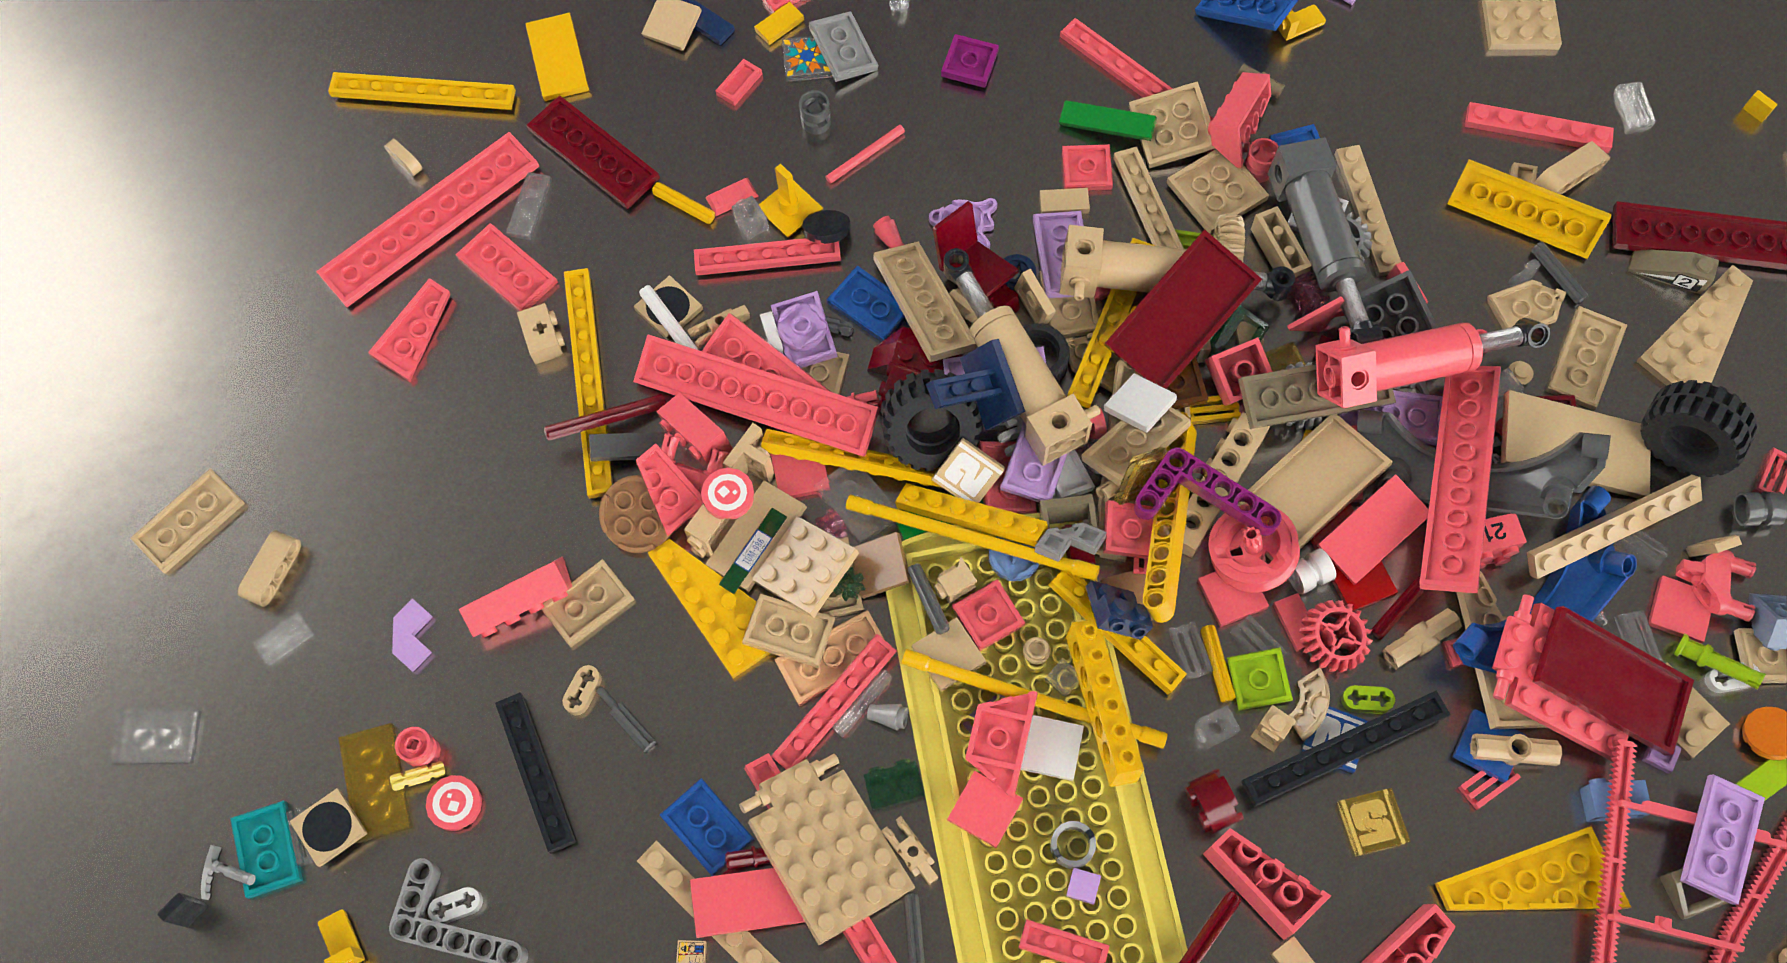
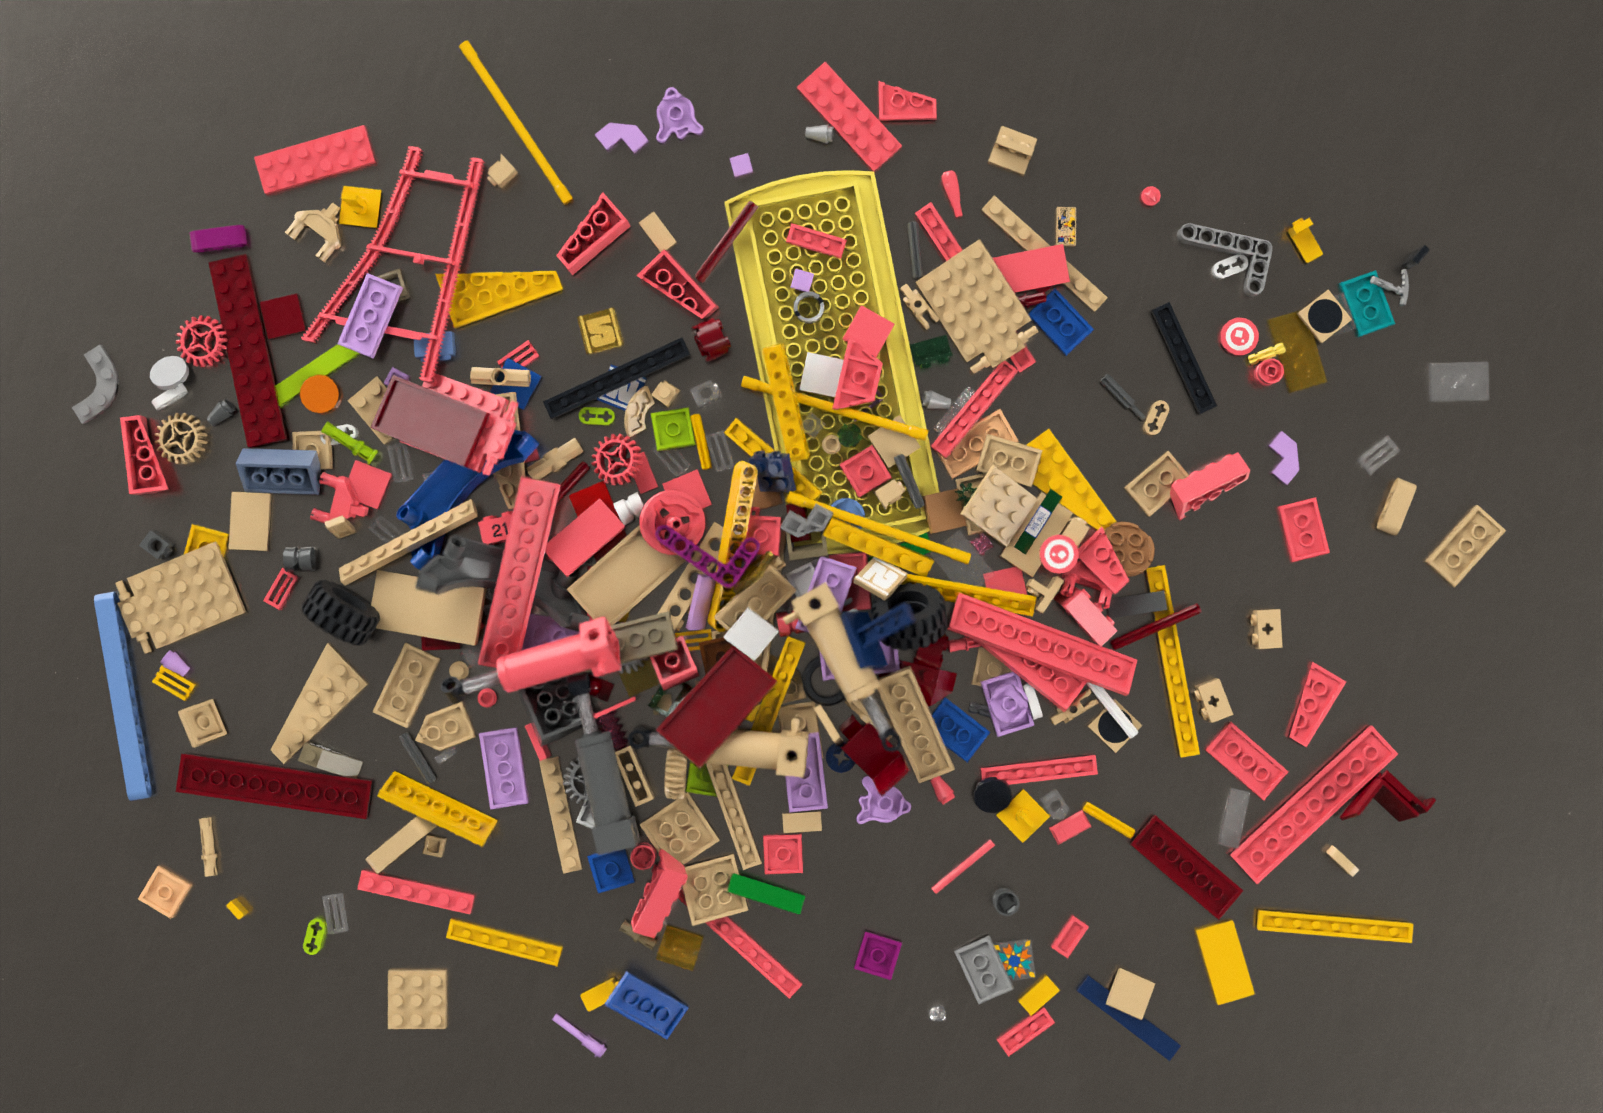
camera: 175 degrees right, 20 degrees up
none -> lime beam [303,917,327,955]
none -> yellow tile [446,918,563,967]
none -> lavender tile [479,727,529,809]
none -> clear yellow bracket [656,925,703,971]
none -> lavender tile [686,574,716,630]
none -> clear green gear [837,423,862,447]
none -> tan brick [1251,609,1283,649]
none -> coral tile [1278,497,1330,562]
none -> dark red piece [1339,770,1436,822]

